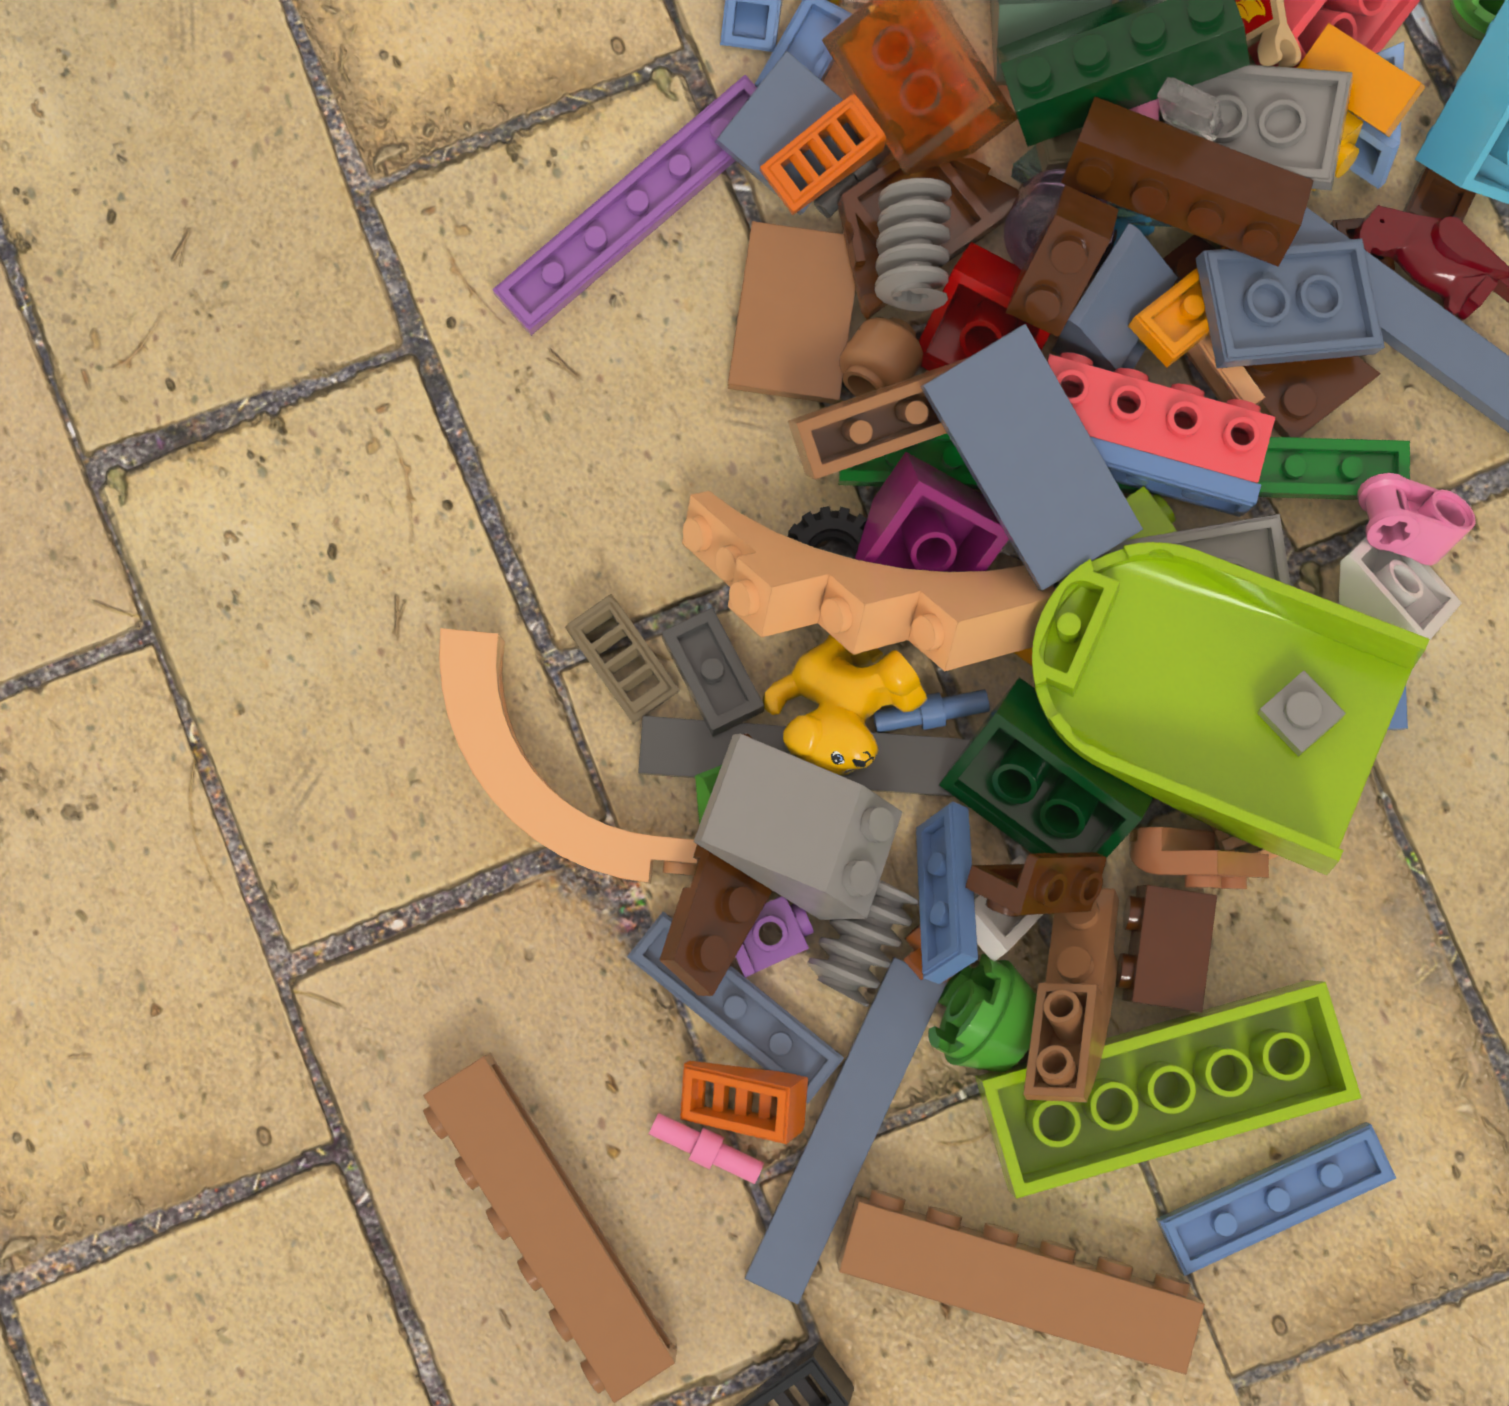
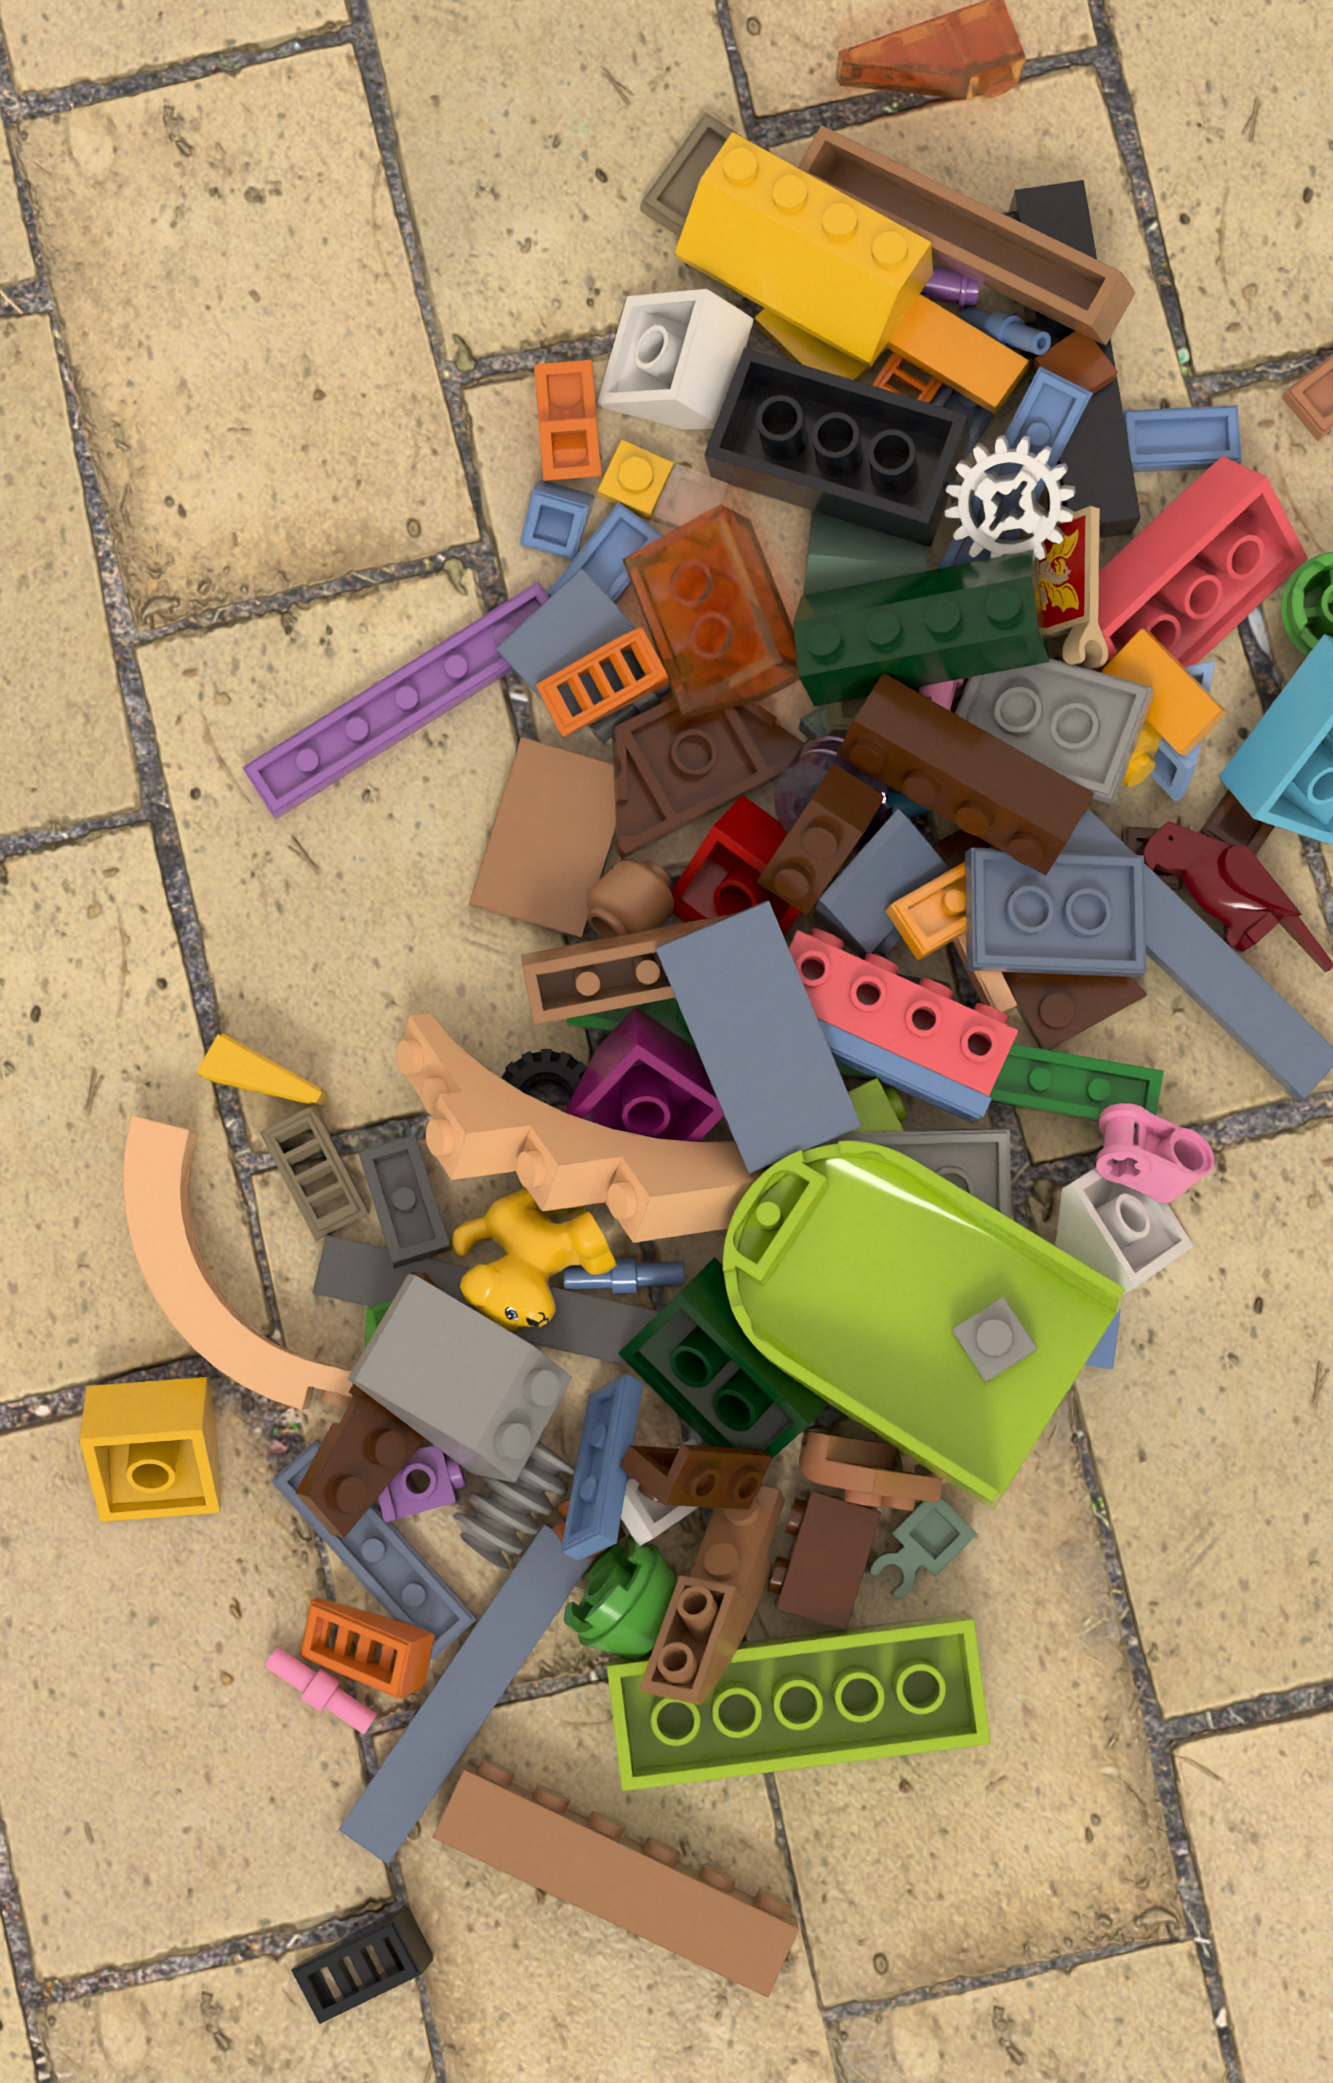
camera: 10 degrees right, 0 degrees up
medium nougat brick [423,1053,677,1403] -> none
light grey piece [875,178,952,311] -> none
medium blue tile [1156,1122,1396,1276] -> none
clear tile [1157,77,1224,142] -> none
none -> yellow slope [79,1377,221,1522]
none -> yellow slope [196,1033,329,1107]
none -> sand green plate [868,1497,977,1599]

